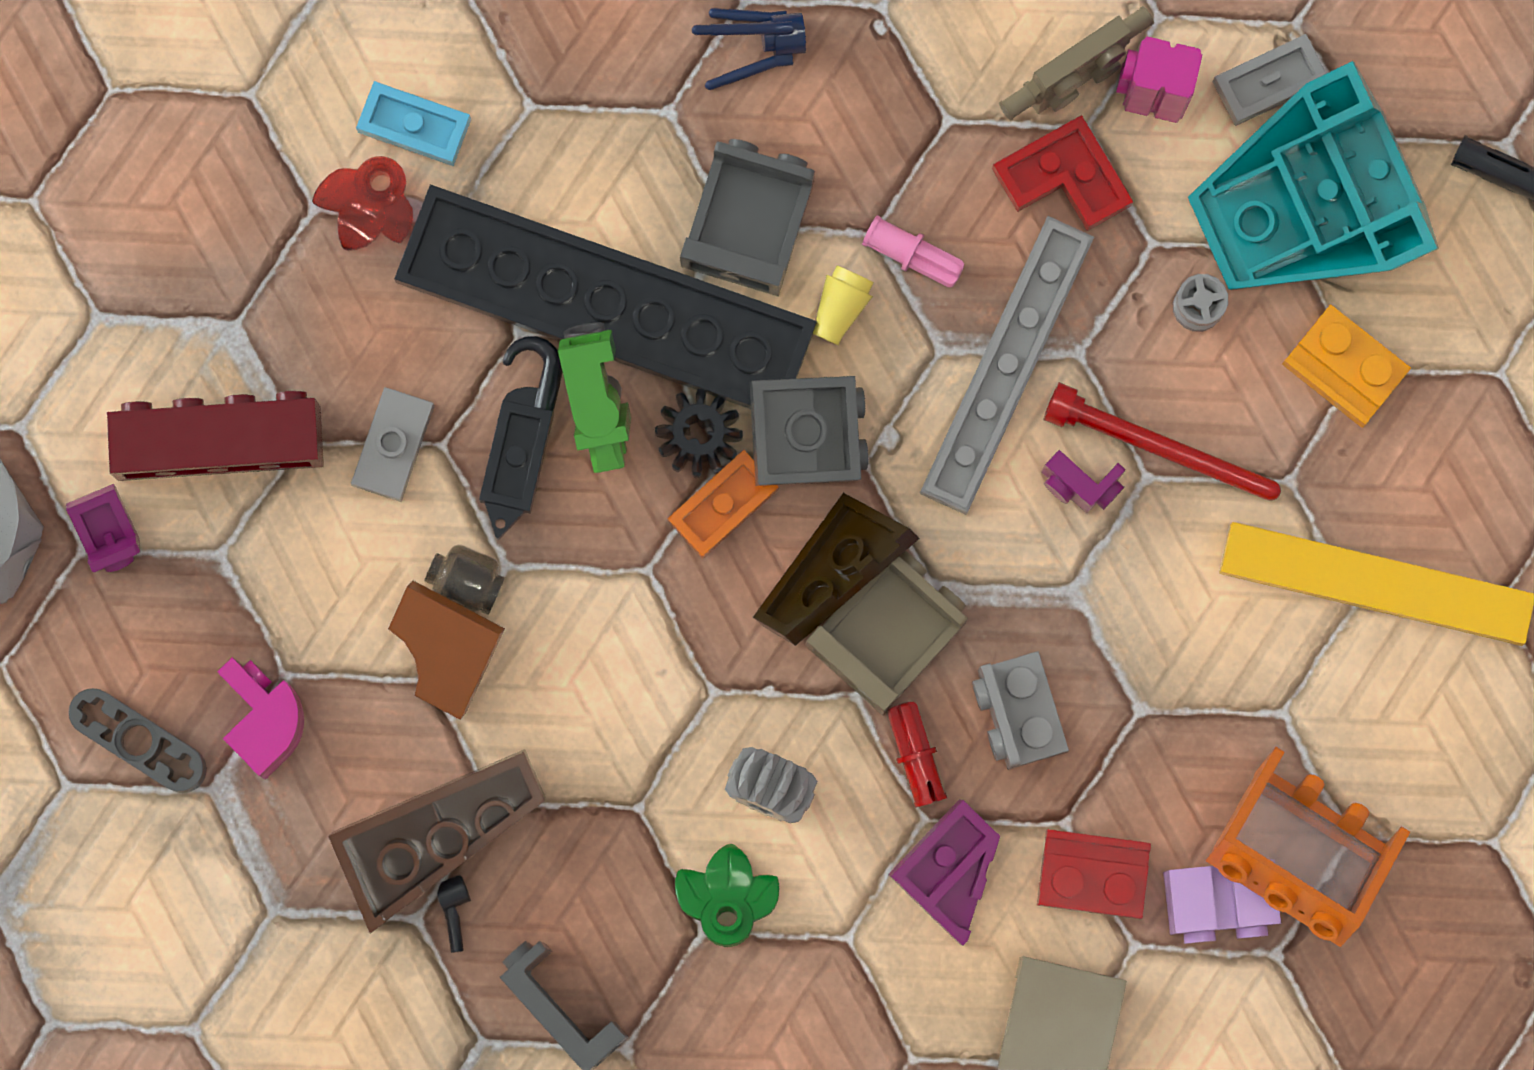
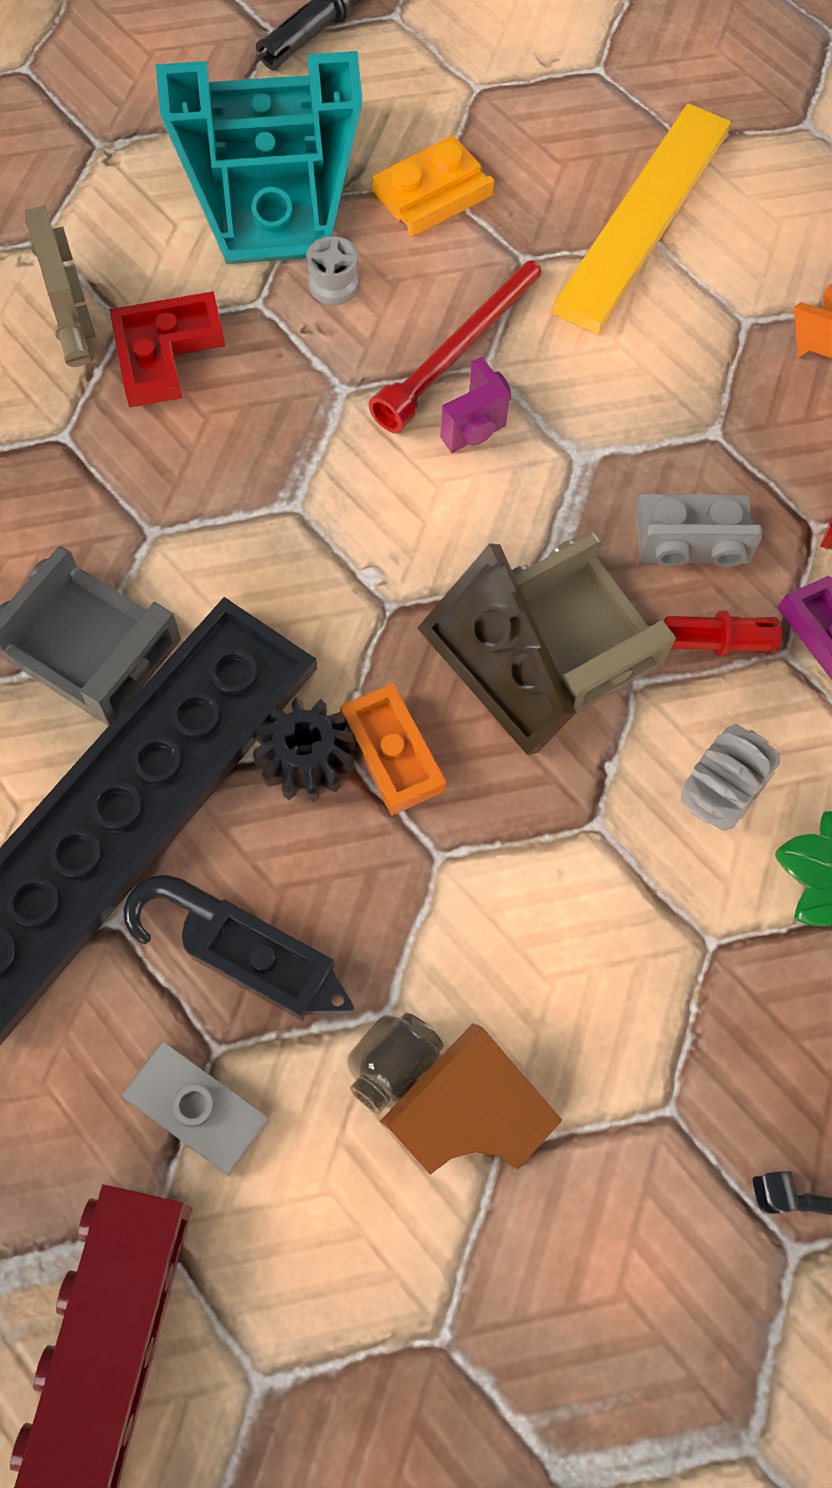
camera: 75 degrees left, 15 degrees down
dark pink brick [217,657,304,780] -> none
reddish brown wedge [328,749,545,934] -> none
bright green hips [558,322,631,473] -> none
dark grey plate [749,376,868,486] -> none
light yellow cone [813,265,874,346] -> none
bright pink axle [862,215,964,287] -> none
light grey tile [920,216,1094,515] -> none
dark pink brick [1116,36,1203,123] -> none
light grey plate [1212,34,1326,126] -> none

